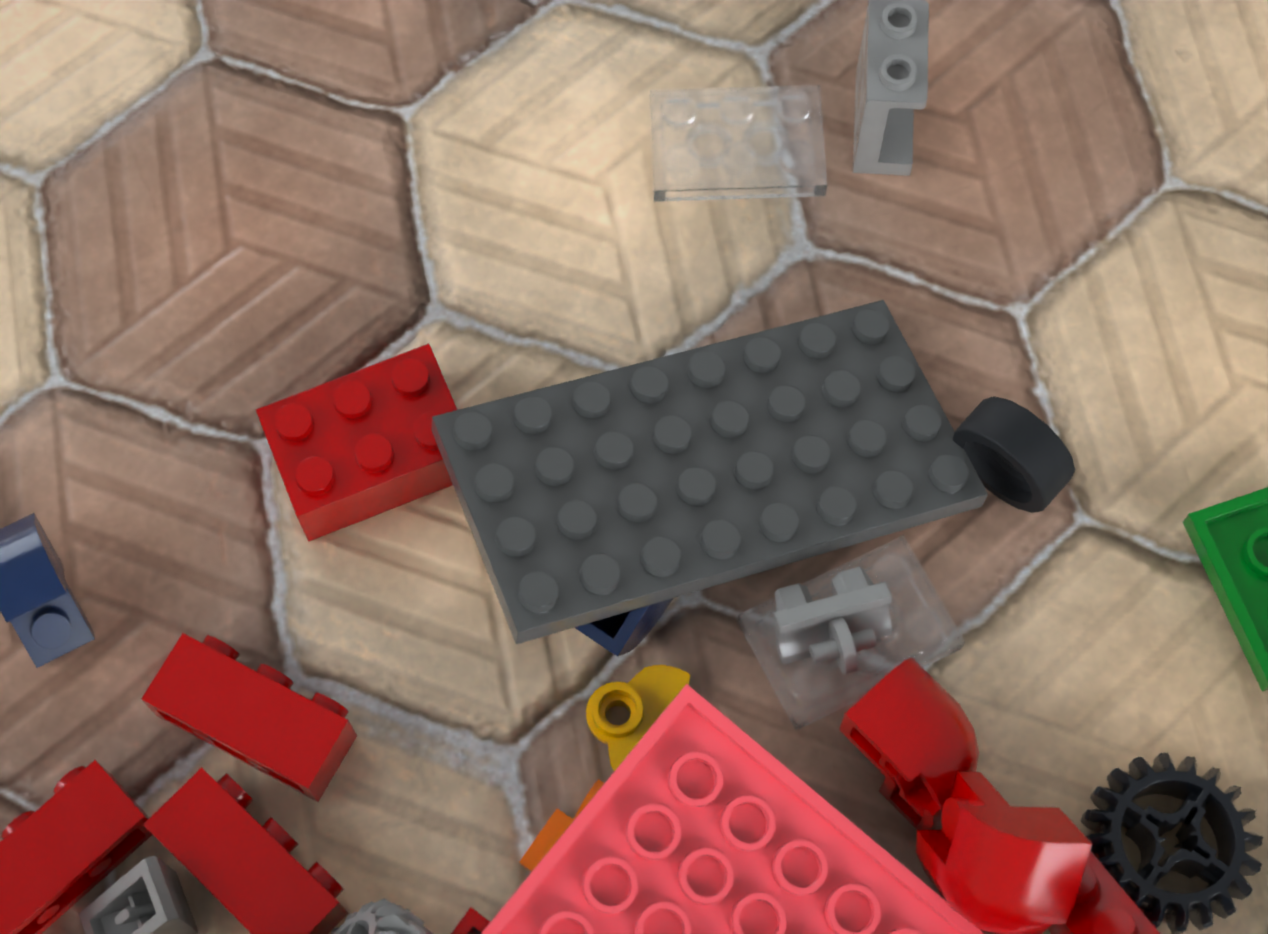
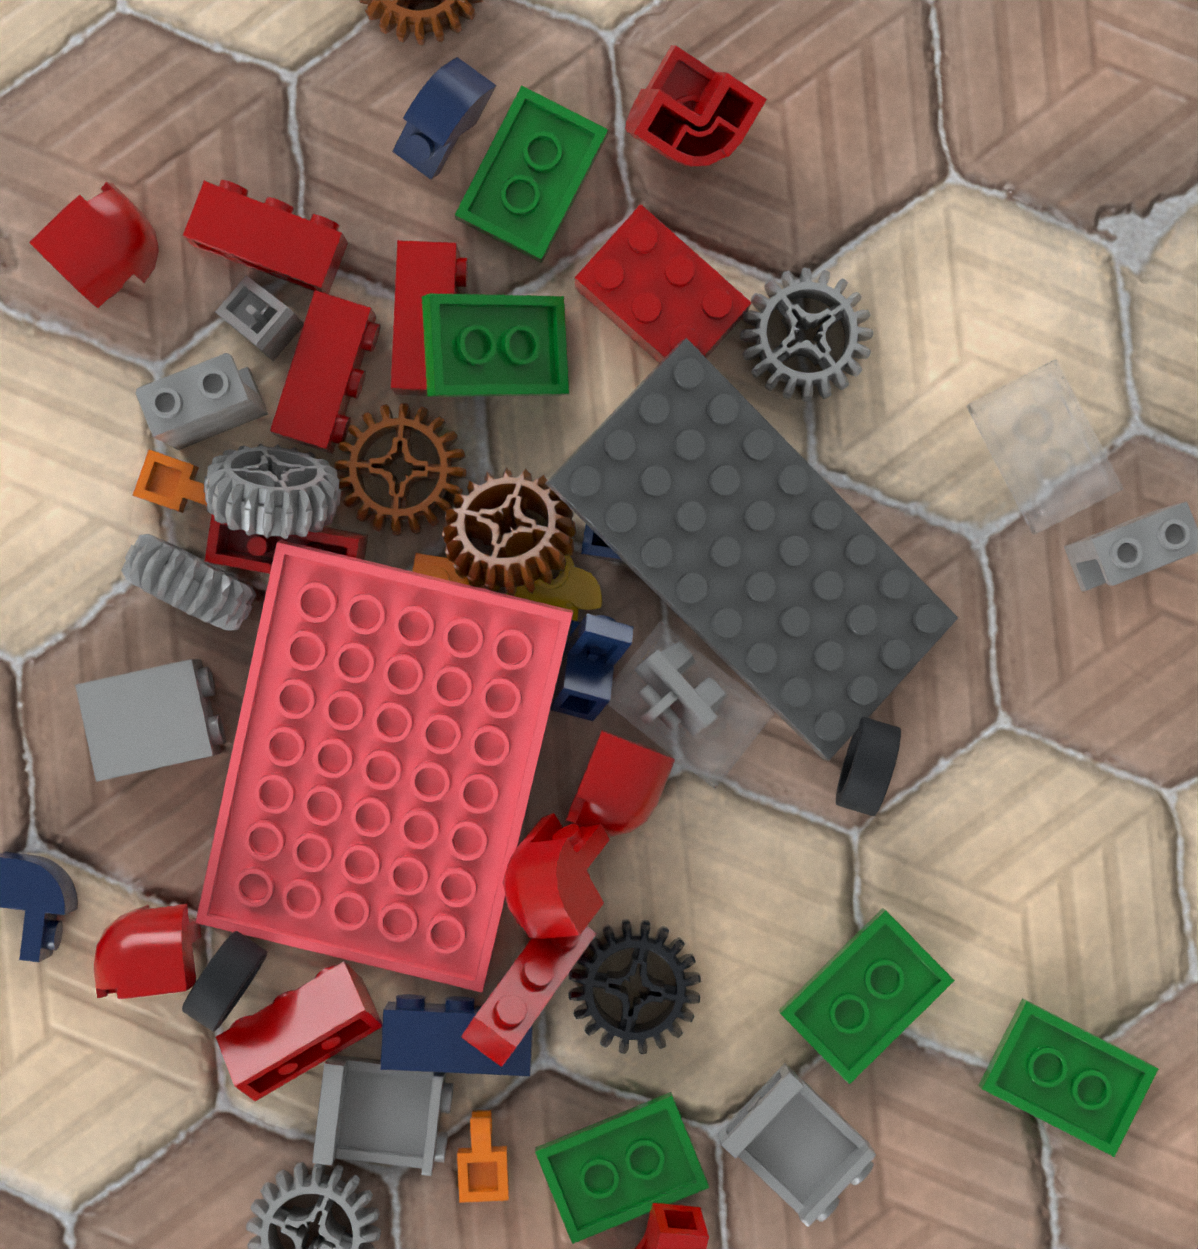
camera: 65 degrees right, 20 degrees up
none -> dark orange gear [334,403,467,536]
none -> green plate [422,293,569,397]
none -> dark orange gear [442,467,577,596]
none -> green plate [455,85,608,263]
none -> dark blue brick [550,614,634,721]
none -> red brick [625,45,767,167]
none -> light grey gear [740,268,873,402]

